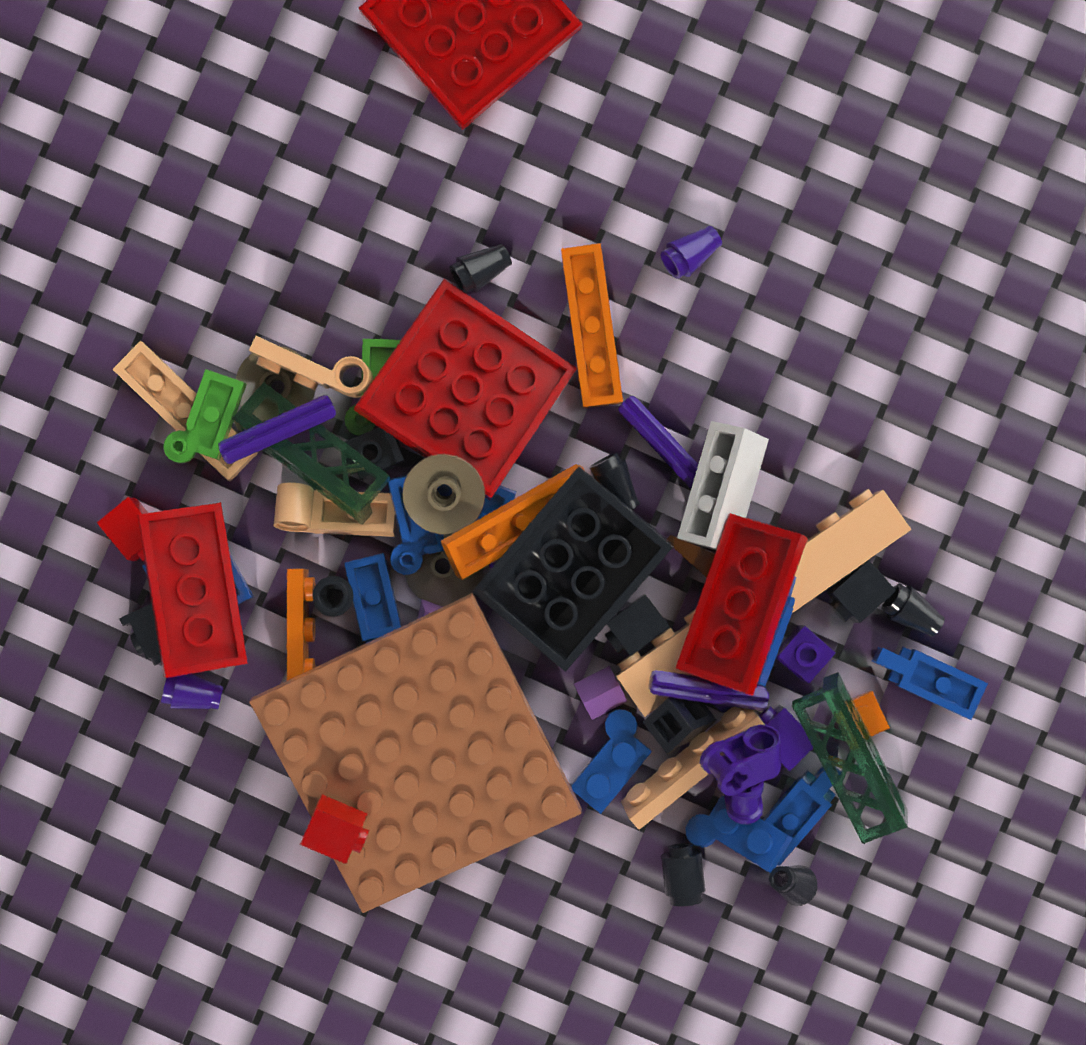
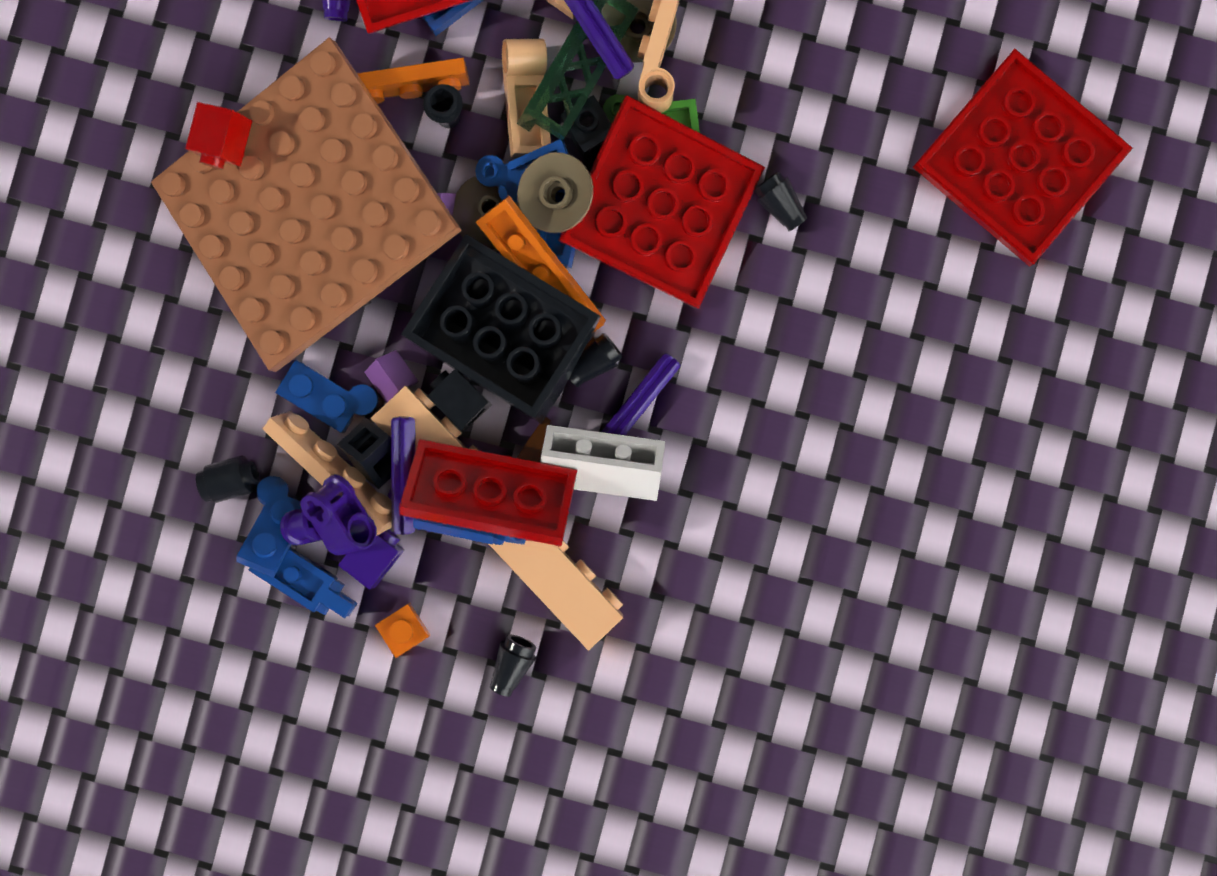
camera: 80 degrees right, 0 degrees up
blue hinge [344,553,402,643] -> none
orange plate [561,243,623,409] -> none
dark purple cone [661,225,722,279] -> none
black cone [769,865,818,906] -> none
dark purple brick [776,625,835,684] -> none
clear green fence [792,672,908,844] -> none
black brick [827,560,896,623] -> none
blue hinge [872,647,988,720] -> none

